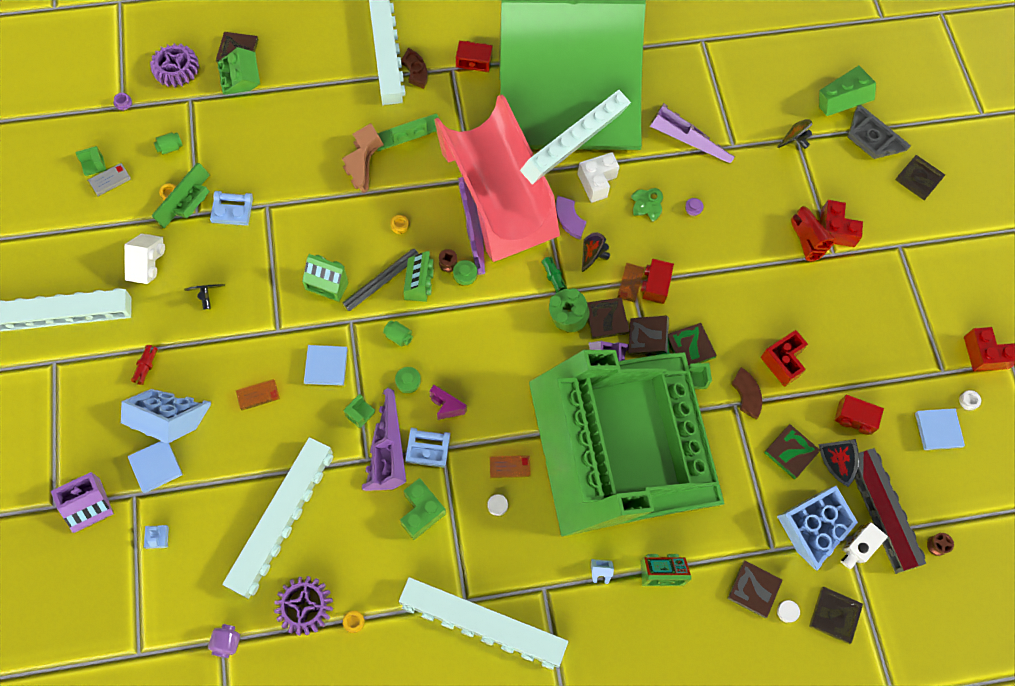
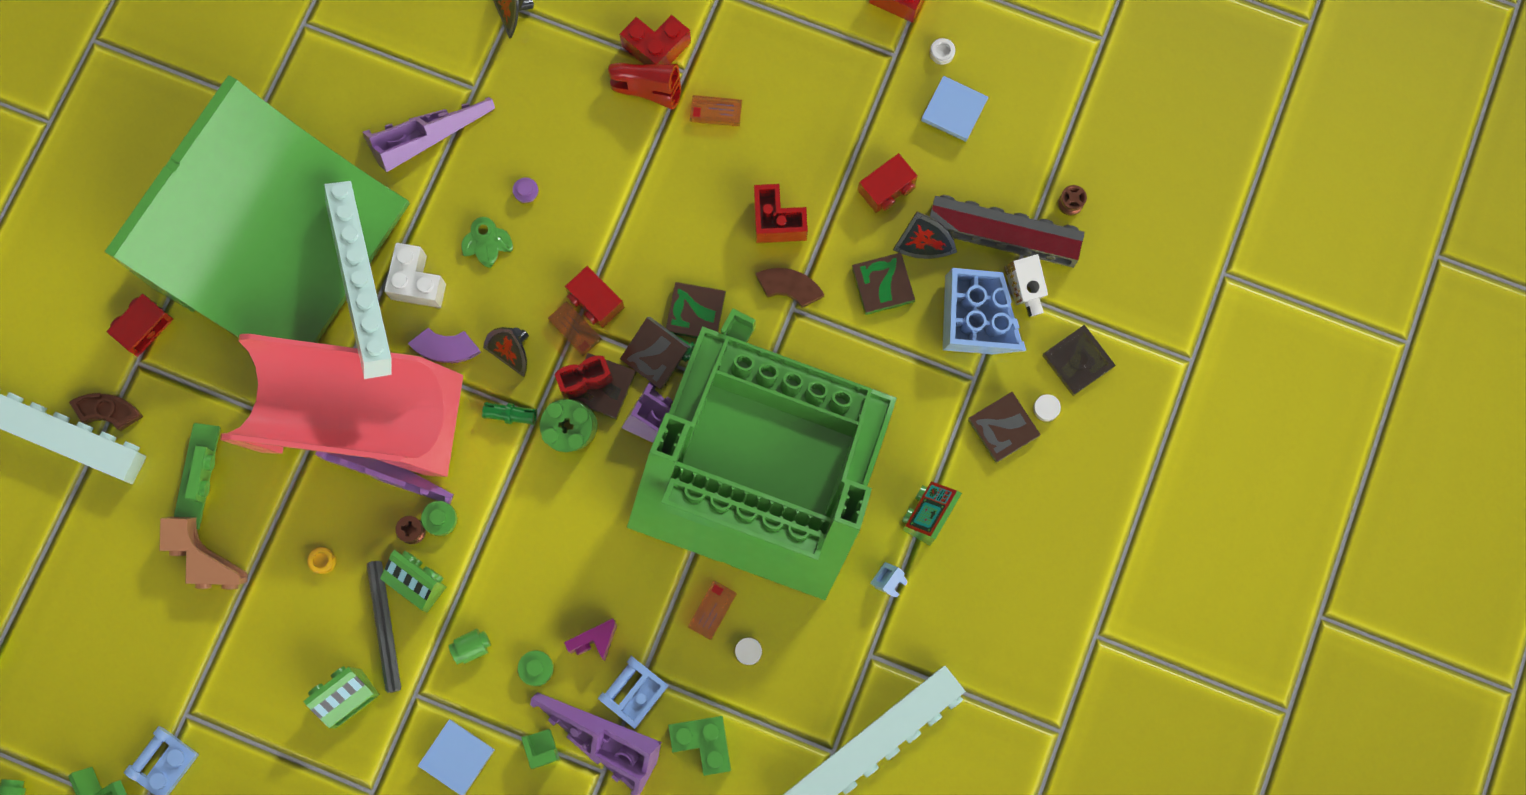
camera: 55 degrees left, 10 degrees up
none -> red brick [554,355,613,398]
none -> clear orange tile [690,95,742,126]

